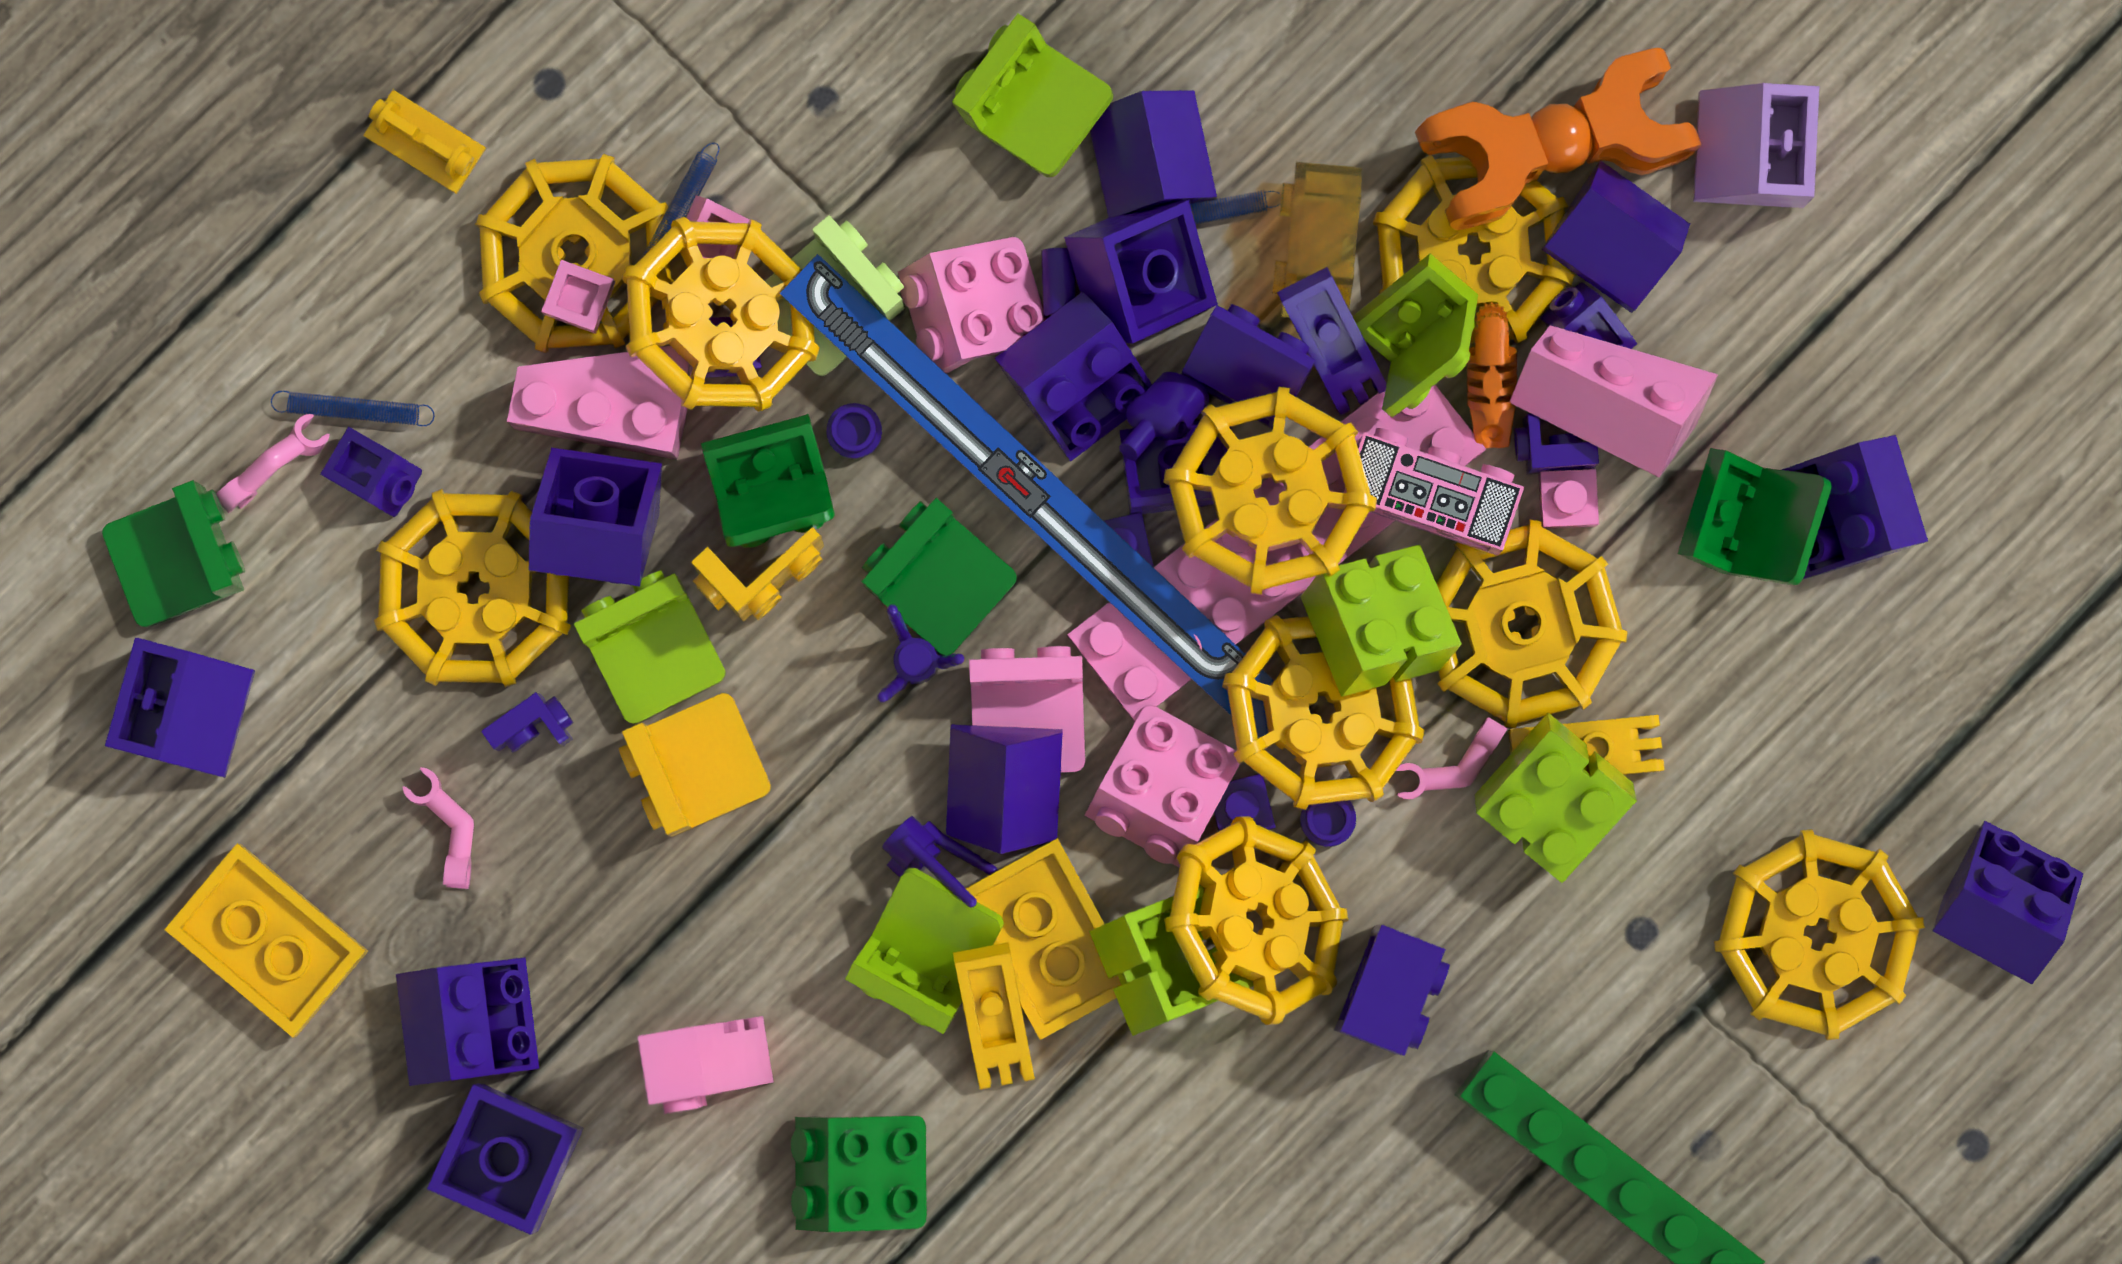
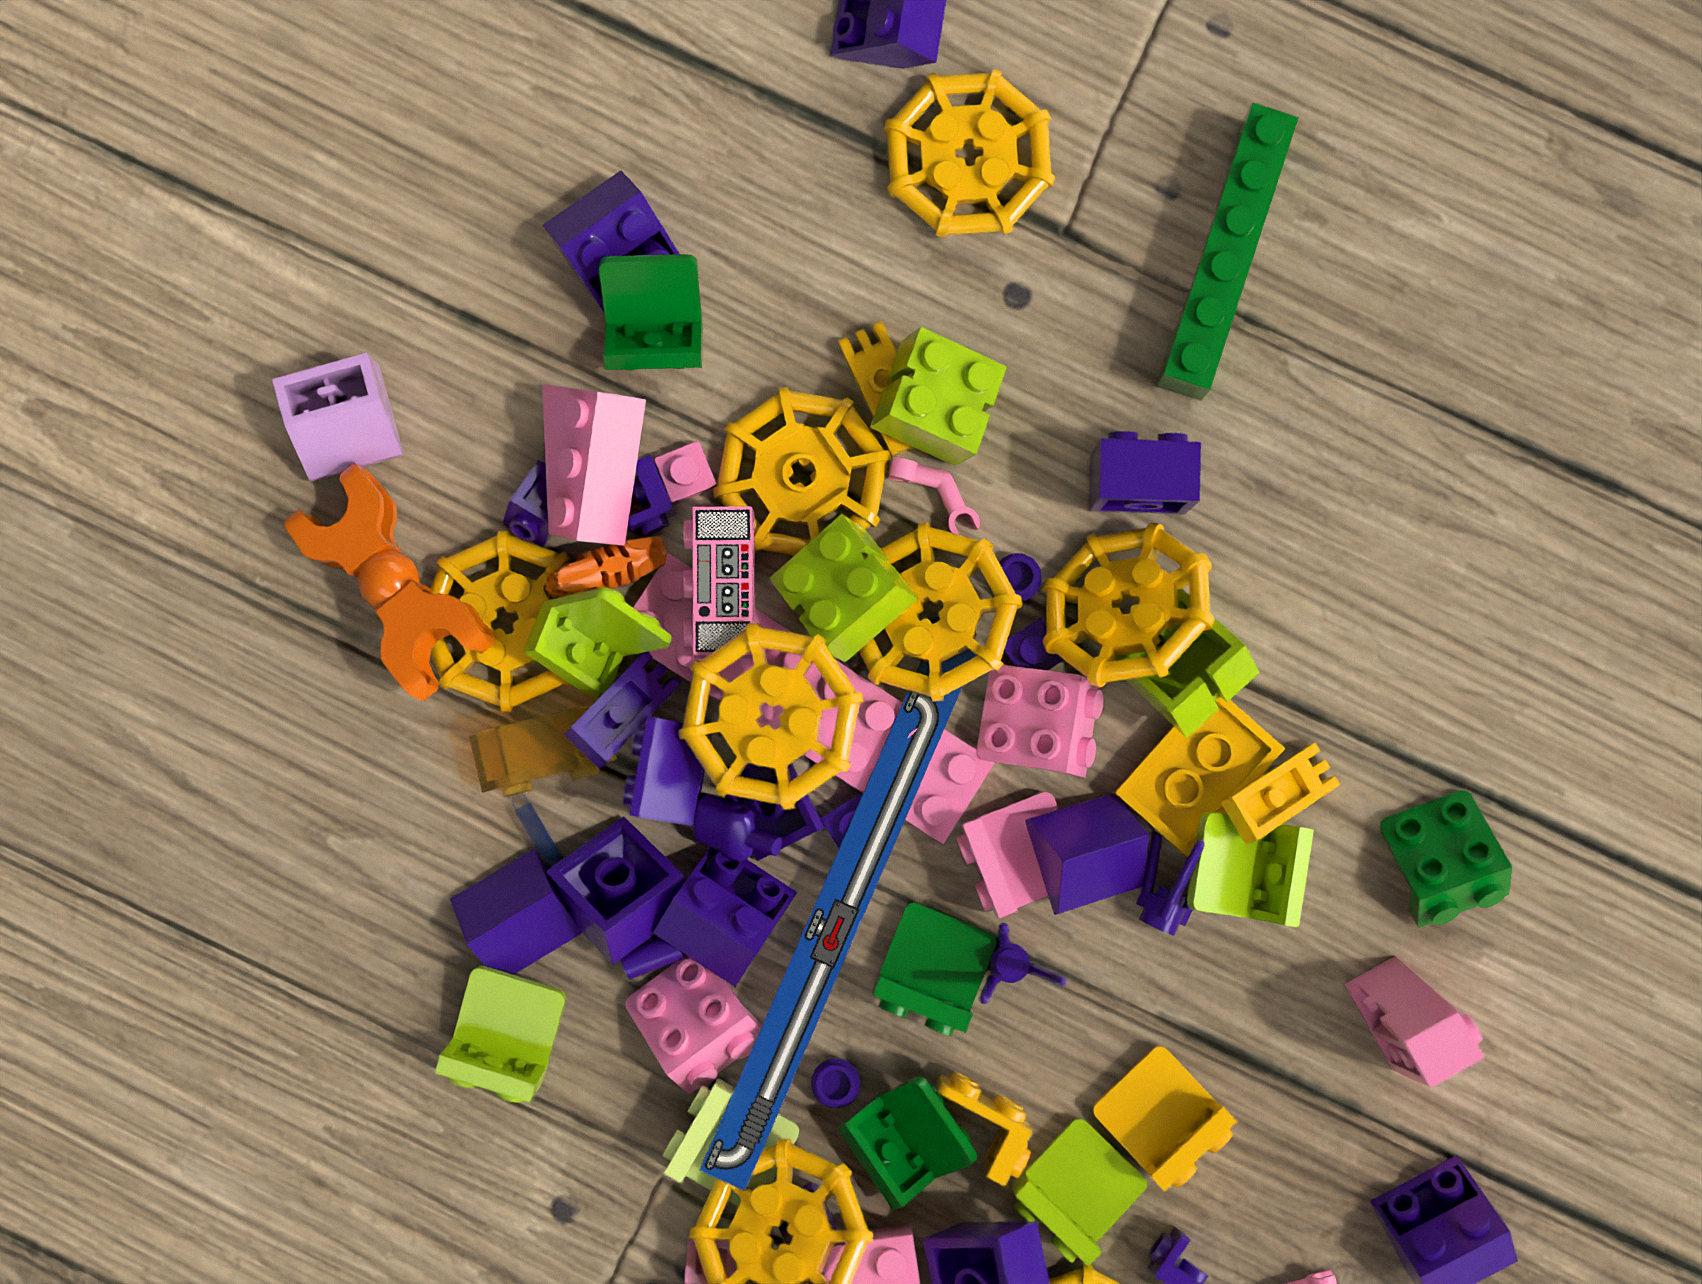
camera: 110 degrees left, 0 degrees up
dark purple brick [427,1083,584,1235] -> none
dark purple slope [1541,160,1690,313] -> none

